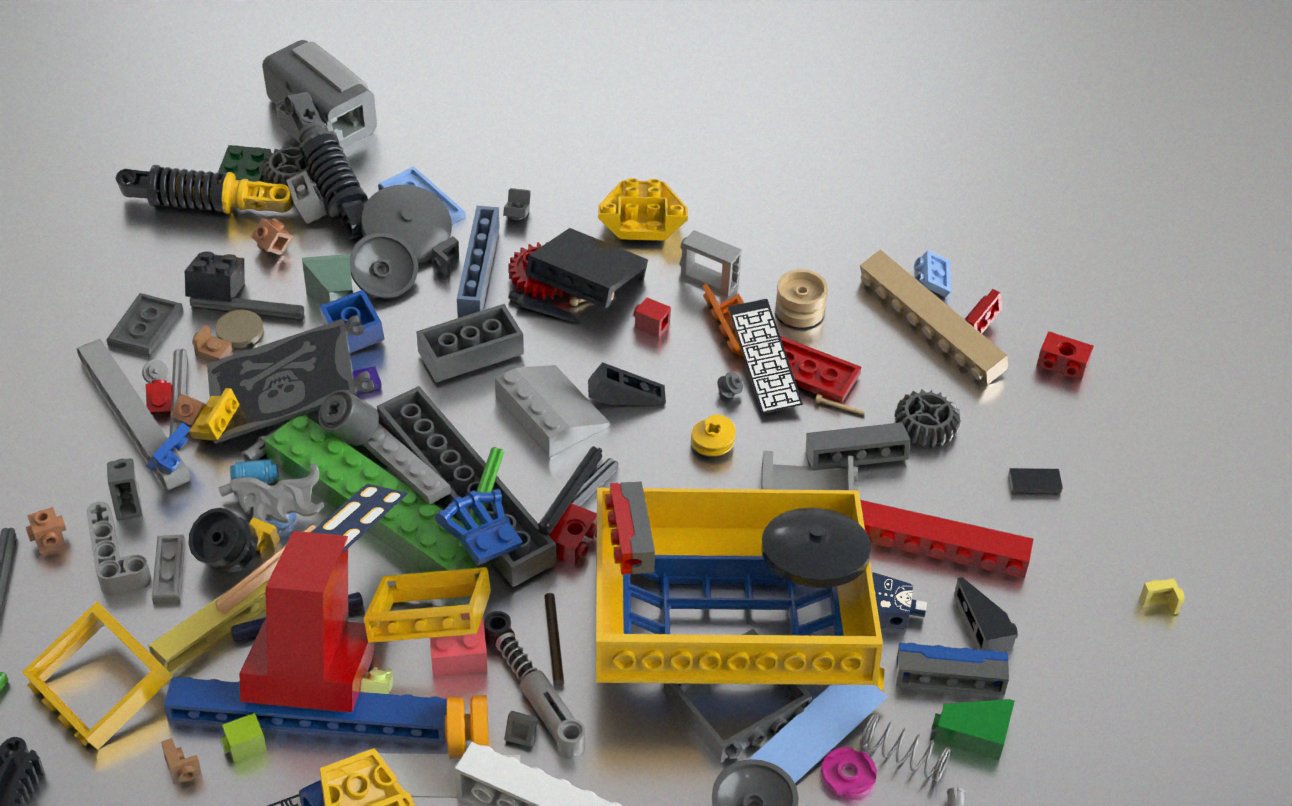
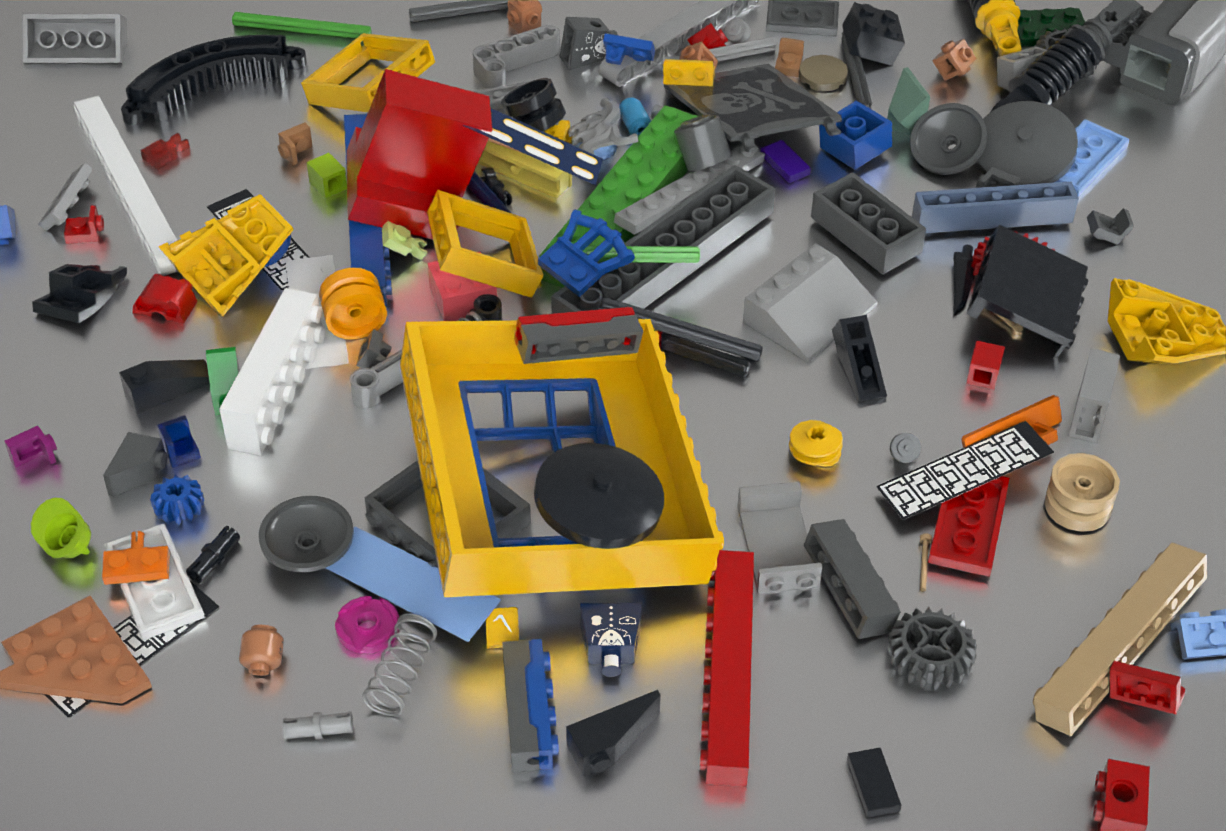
camera: 80 degrees right, 0 degrees up
green slope [931,699,1015,760] -> none

